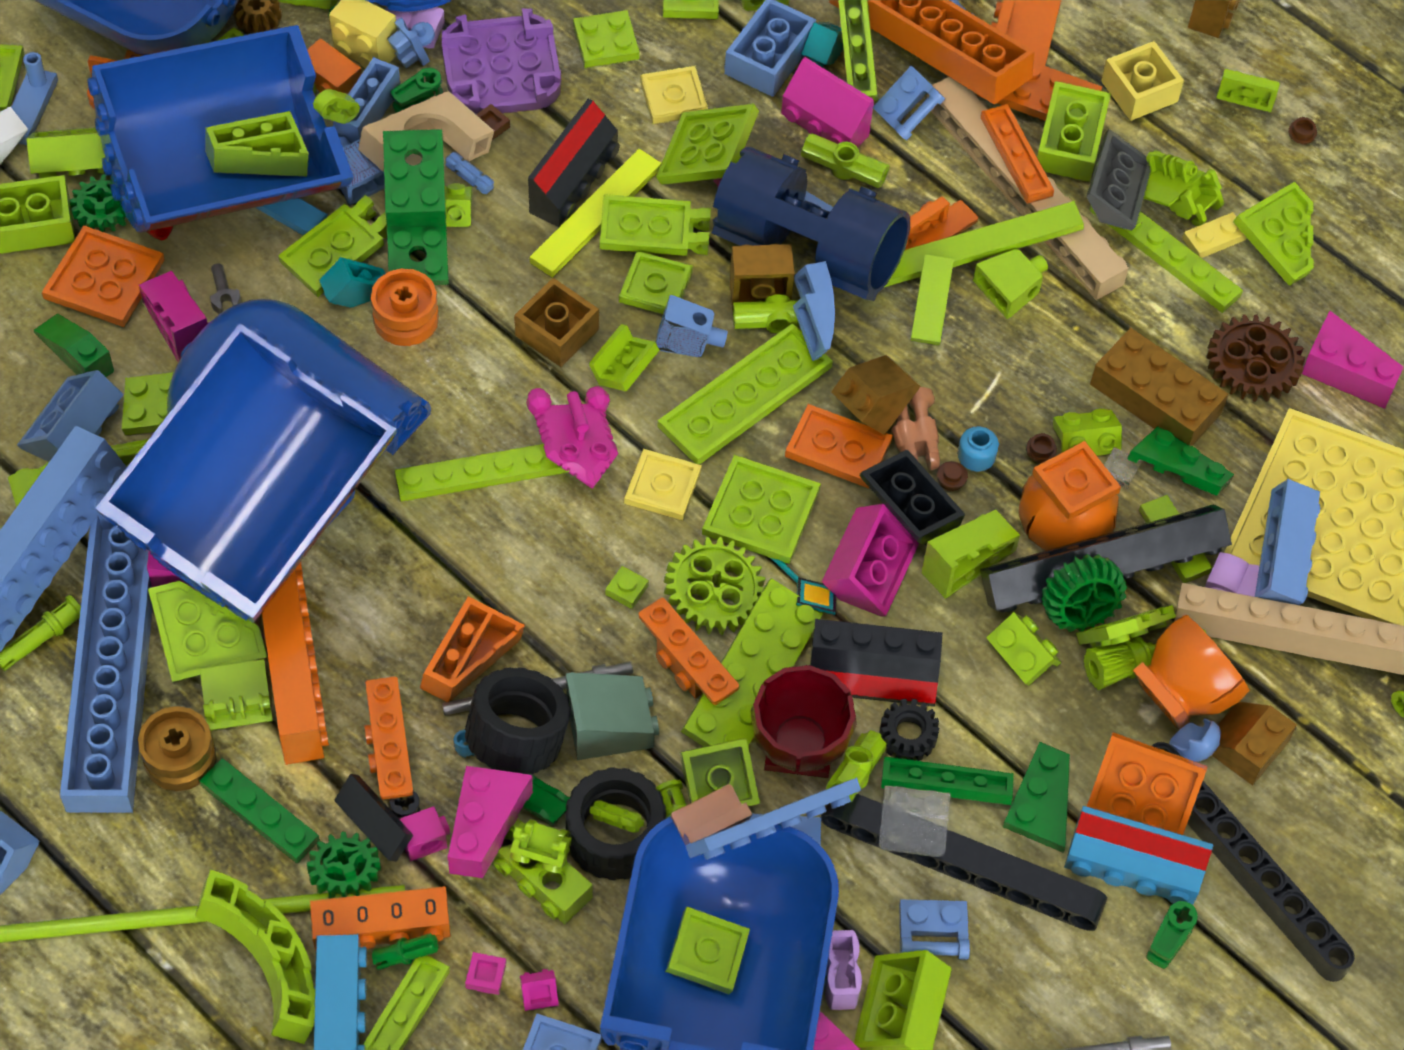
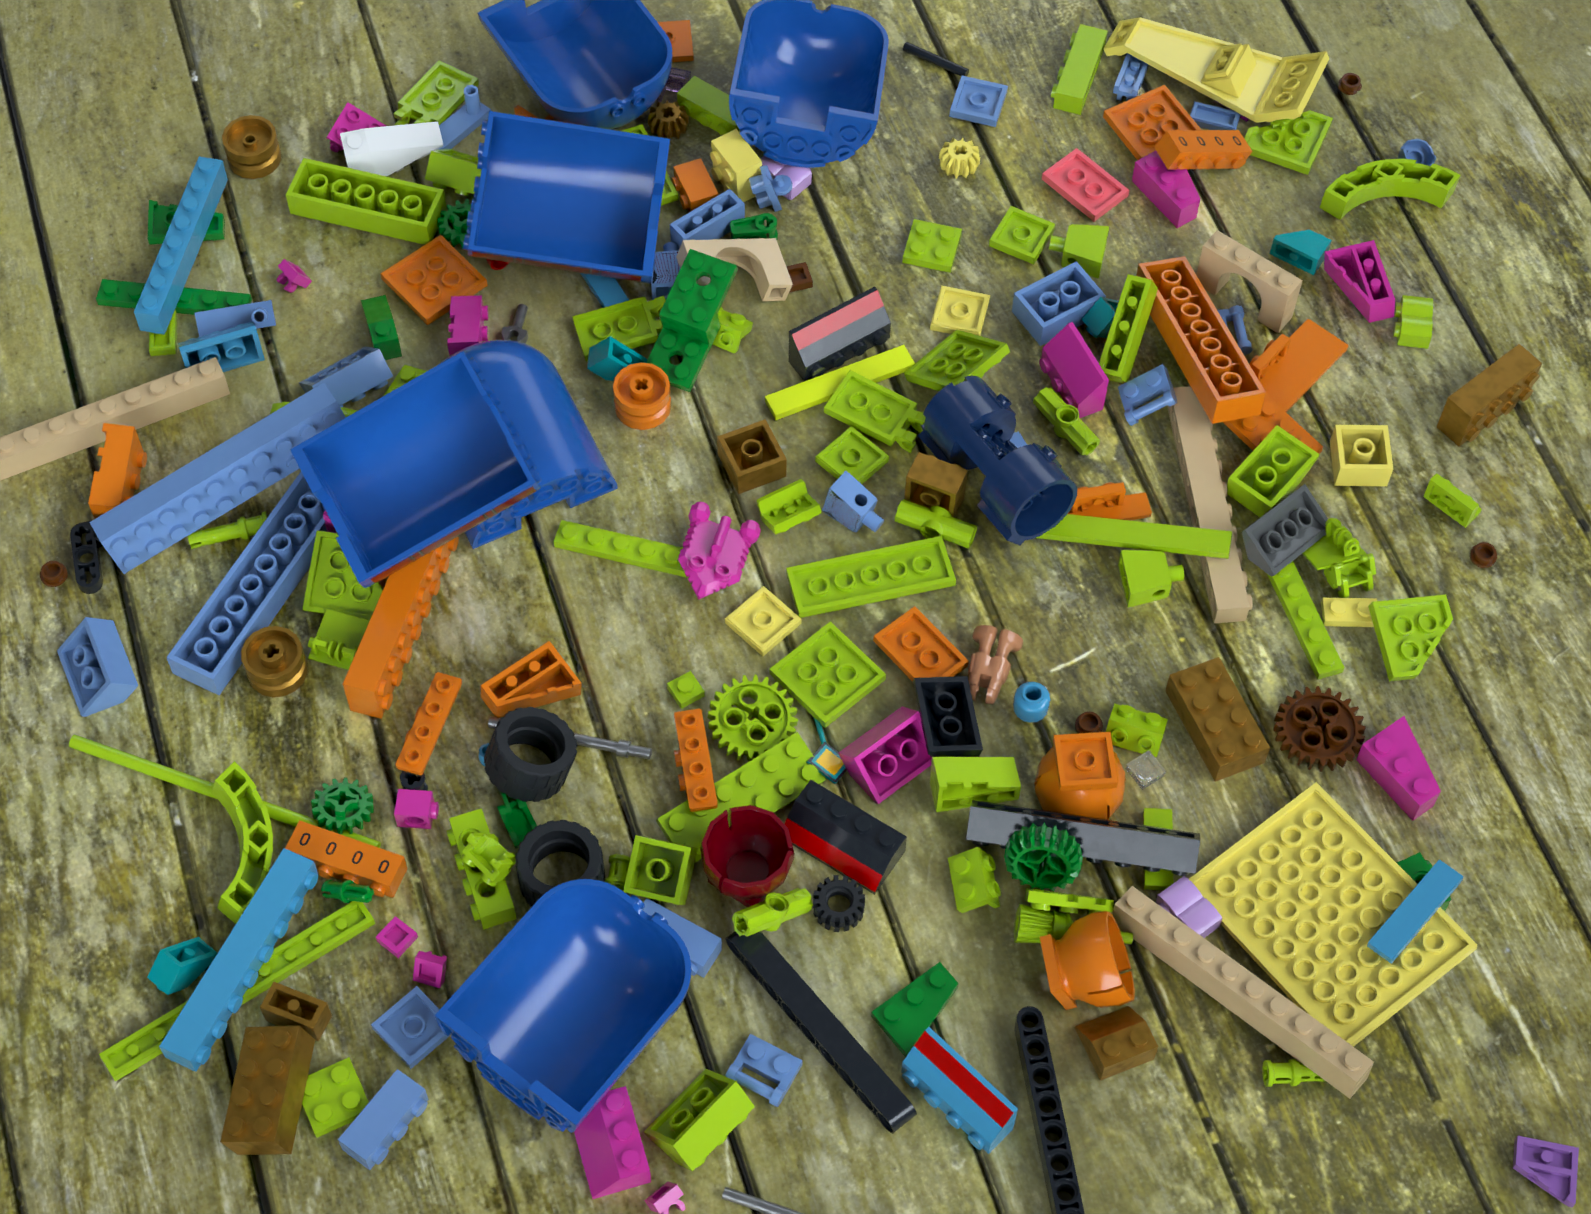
camera: 30 degrees right, 0 degrees up
green plate [199,758,320,864] -> none
lime wedge [205,111,309,176] -> none
lime beam [313,89,360,124] -> none
black tile [334,774,413,862] -> none
medium lavender tile [441,8,561,114] -> none
medium blue axle [445,152,494,194] -> none
dark pink wedge [448,766,533,878] -> none
sand green slope [566,672,659,760] -> none
lime axle [590,800,644,833] -> none
lime plate [666,907,750,995] -> none
nougat panel [671,785,752,845] -> none
medium blue plate [685,778,861,860] -> none
medium blue slope [793,261,835,361] -> none
lavender brick [825,930,862,1010] -> none
pearl gold slope [831,355,921,435] -> none
clear bracket [879,786,951,857] -> none
green plate [881,756,1014,805] -> none
lime tile [910,254,954,346] -> none
reddish brown plate [937,461,968,491] -> none
orange tile [980,104,1055,204] -> none
orange plate [1087,732,1208,835] -> none
green wing [1127,426,1234,496] -> none
green piece [1146,901,1198,969] -> none
medium blue hair [1169,718,1221,762] -> none
medium blue brick [1255,479,1320,605] -> none

